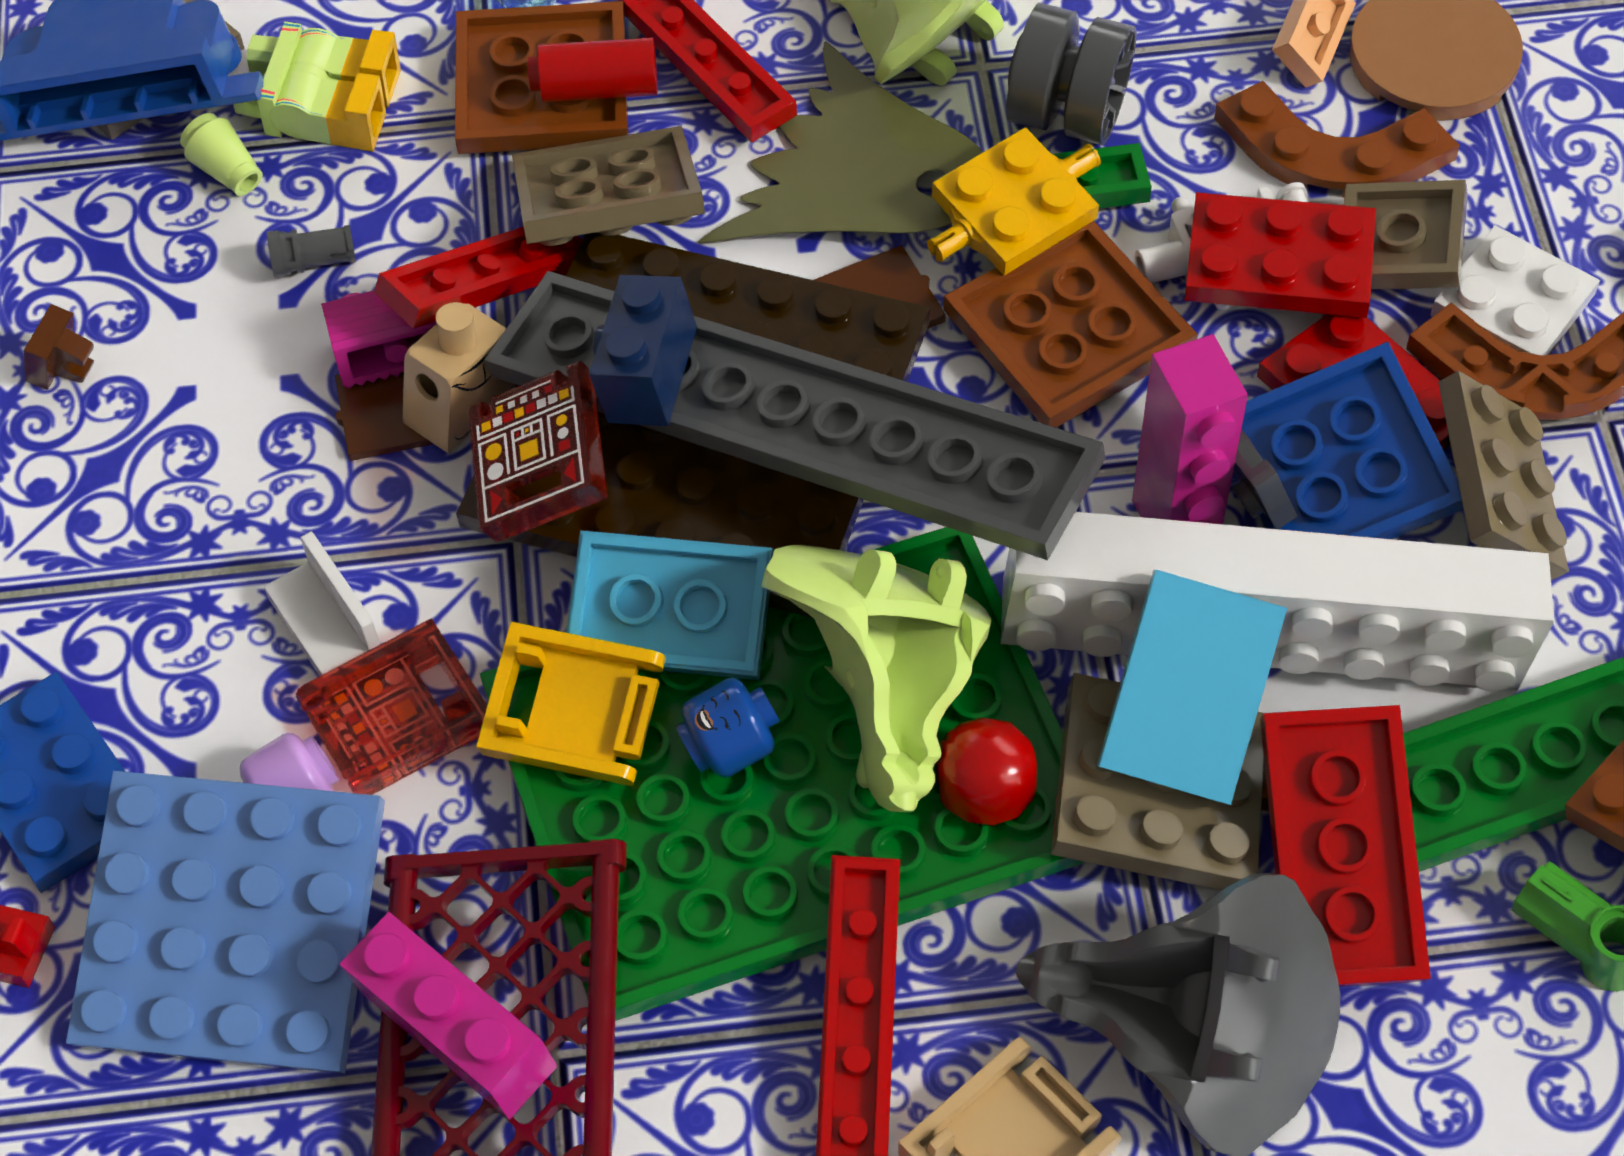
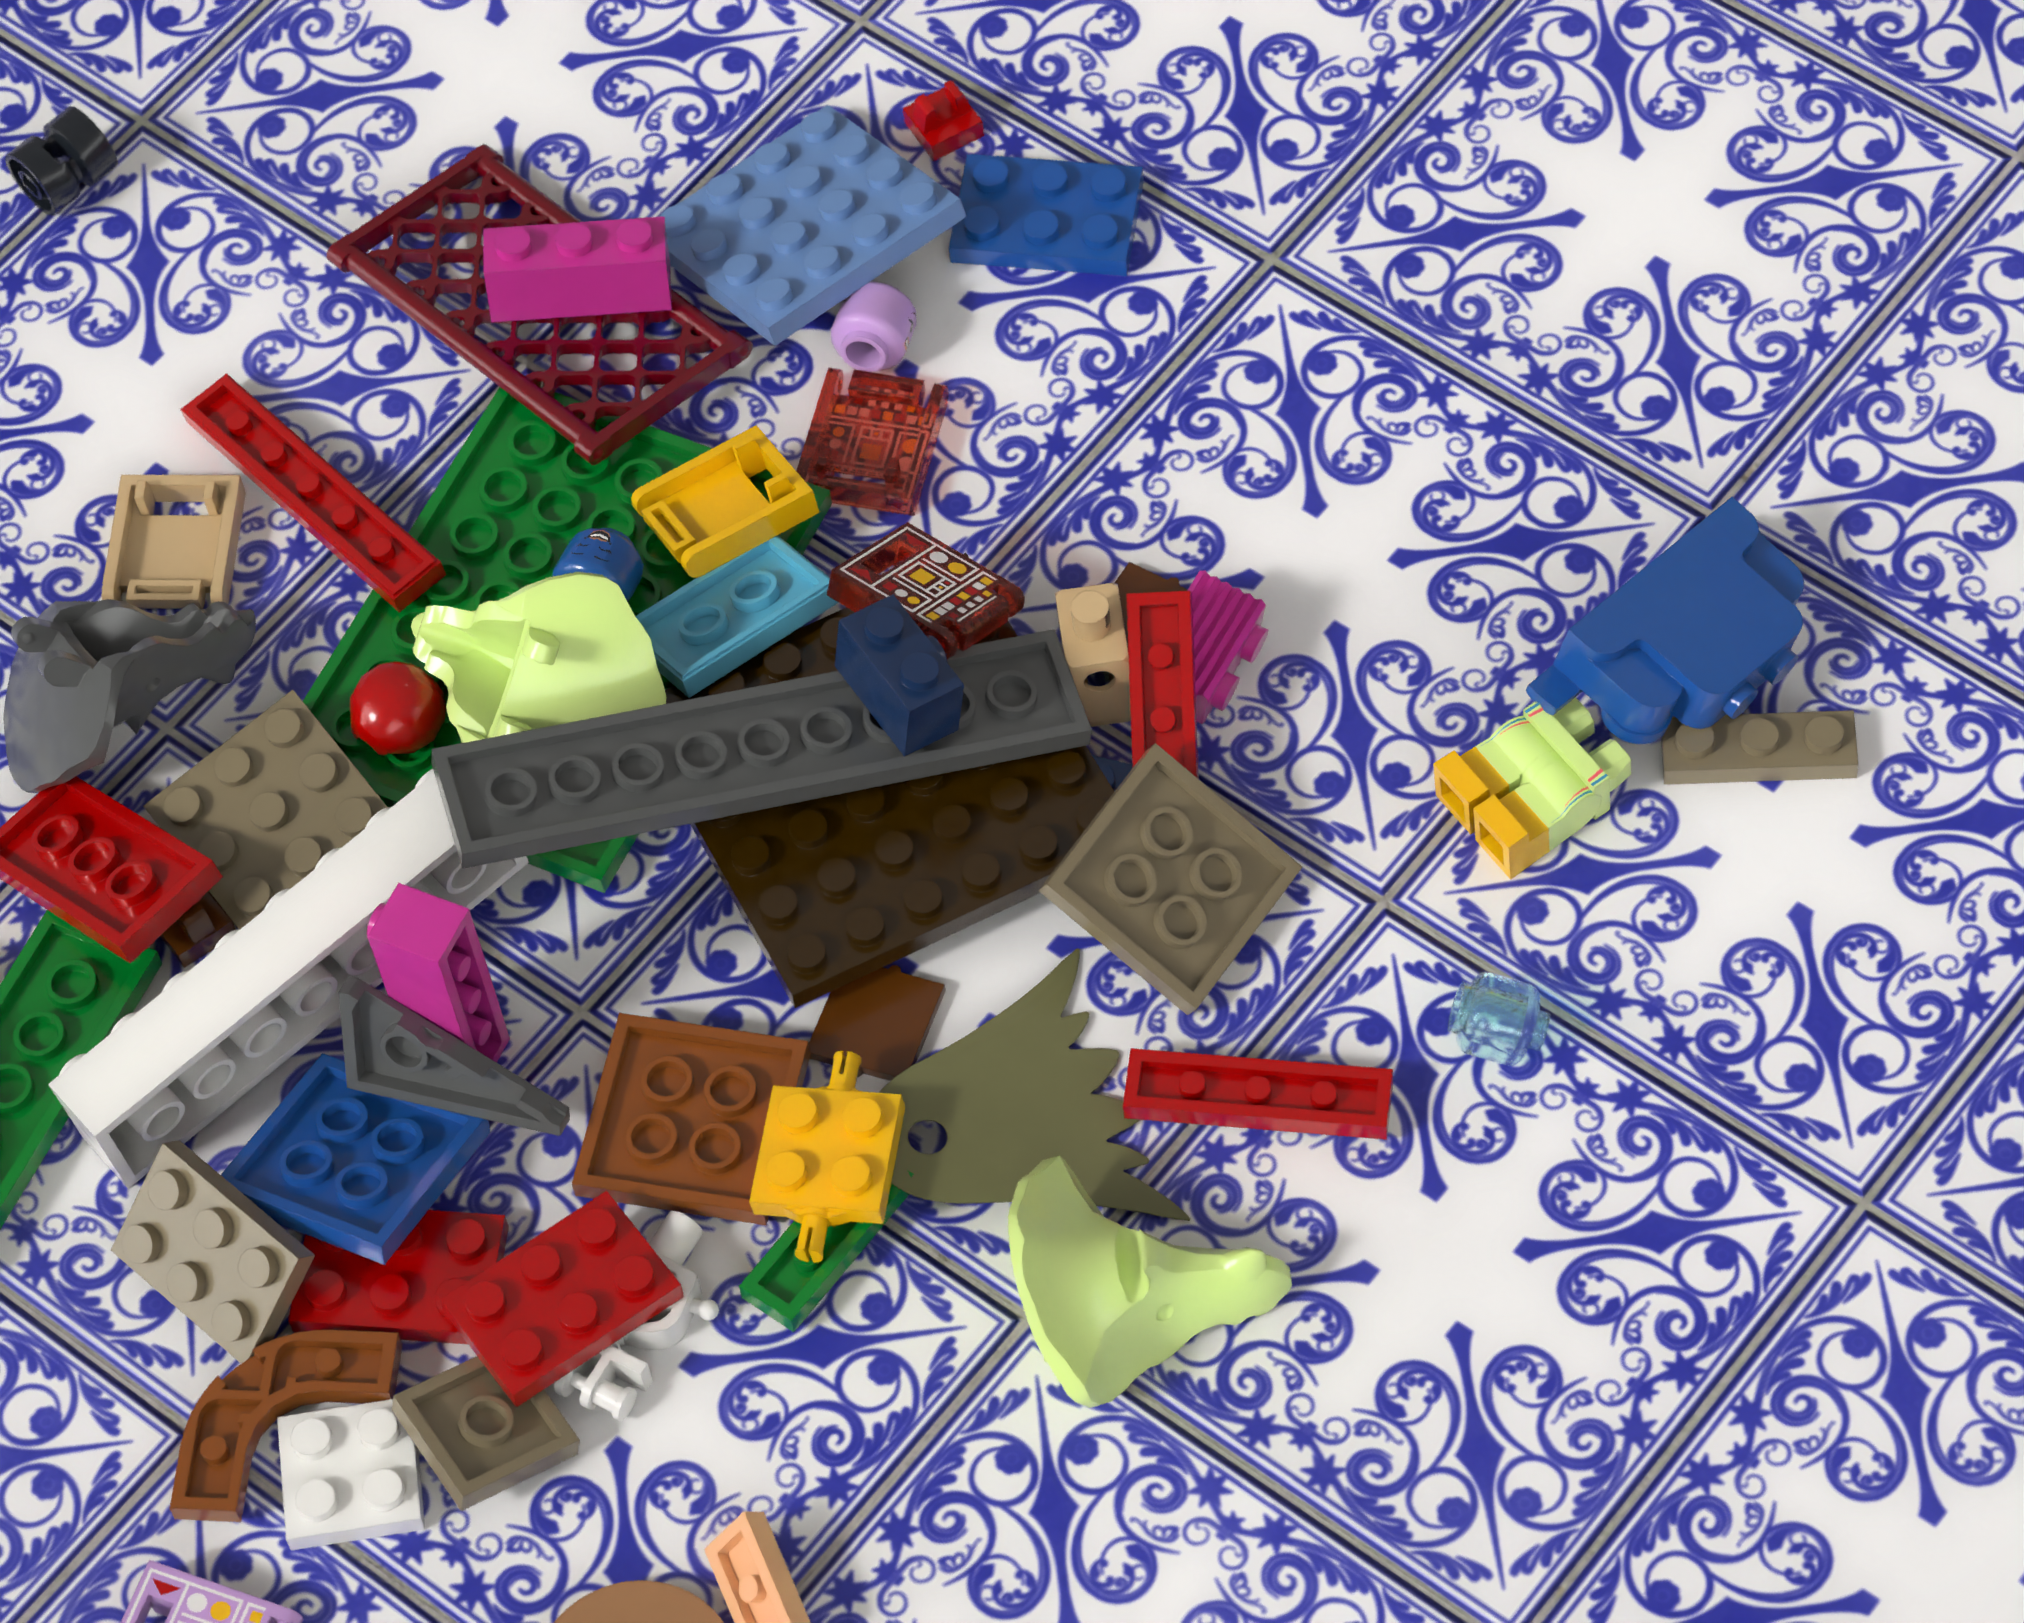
camera: 140 degrees right, 0 degrees up
reddish brown tile [24,304,94,390] -> none
yellowish green cone [180,113,263,196] -> none
white panel [264,531,384,690] -> none
dark grey pin [267,225,356,278] -> none
dark orange plate [455,1,629,154] -> none
red brick [527,37,658,103] -> none
dark grey wheel [1006,2,1137,146] -> none
medium azure tile [1096,569,1287,805] -> none
dark orange plate [1214,81,1460,197] -> none

